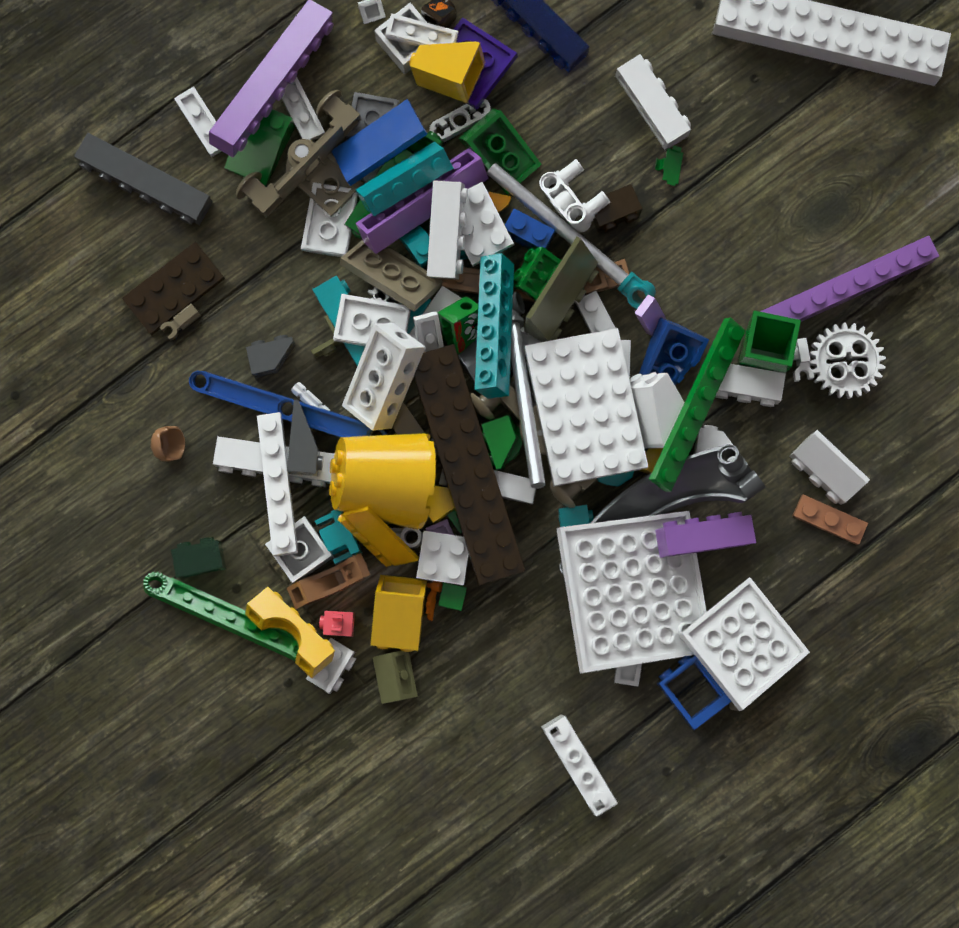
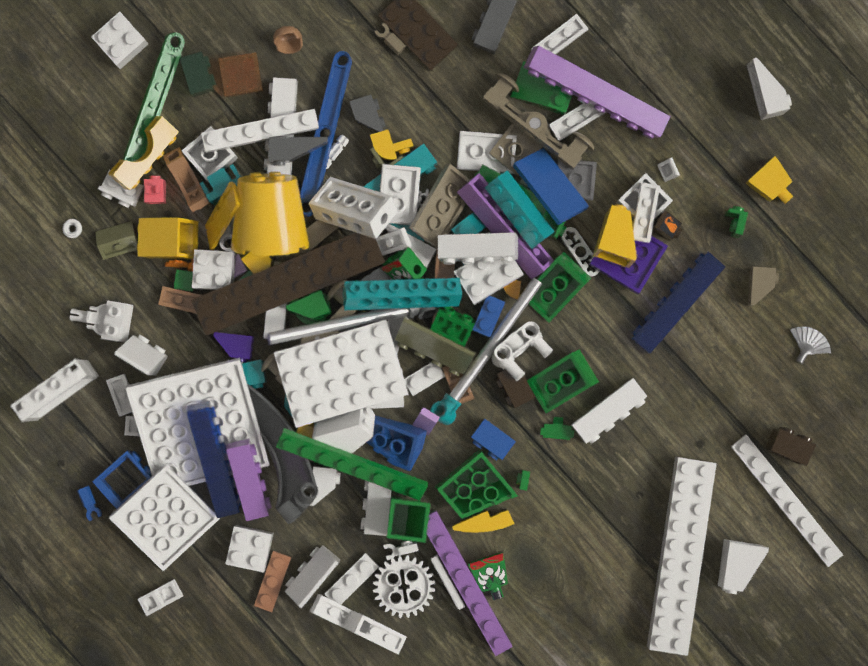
camera: 85 degrees right, 5 degrees up
none -> white plate [63,219,82,238]
none -> white brick [70,301,134,342]
none -> blue bar [77,486,102,521]
none -> white brick [91,12,148,69]
none -> white plate [106,374,133,417]
none -> white slope [115,335,168,376]
none -> white slope [138,579,183,616]
none -> medium nougat plate [158,286,202,314]
none -> clear blue brick [186,401,242,518]
none -> dark purple slope [214,332,254,363]
none -> clear orange plate [219,52,263,97]
none -> white brick [226,525,274,572]
none -> white bracket [310,594,407,654]
none -> white plate [325,553,379,605]
none -> yellow brick [370,130,414,162]
none -> white tile [431,554,465,610]
none -> green wedge [435,450,518,519]
none -> yellow slope [452,509,514,533]
none -> torso [468,552,508,600]
none -> blue brick [471,419,516,461]
none -> green plate [516,470,530,491]
none -> green slope [527,349,599,413]

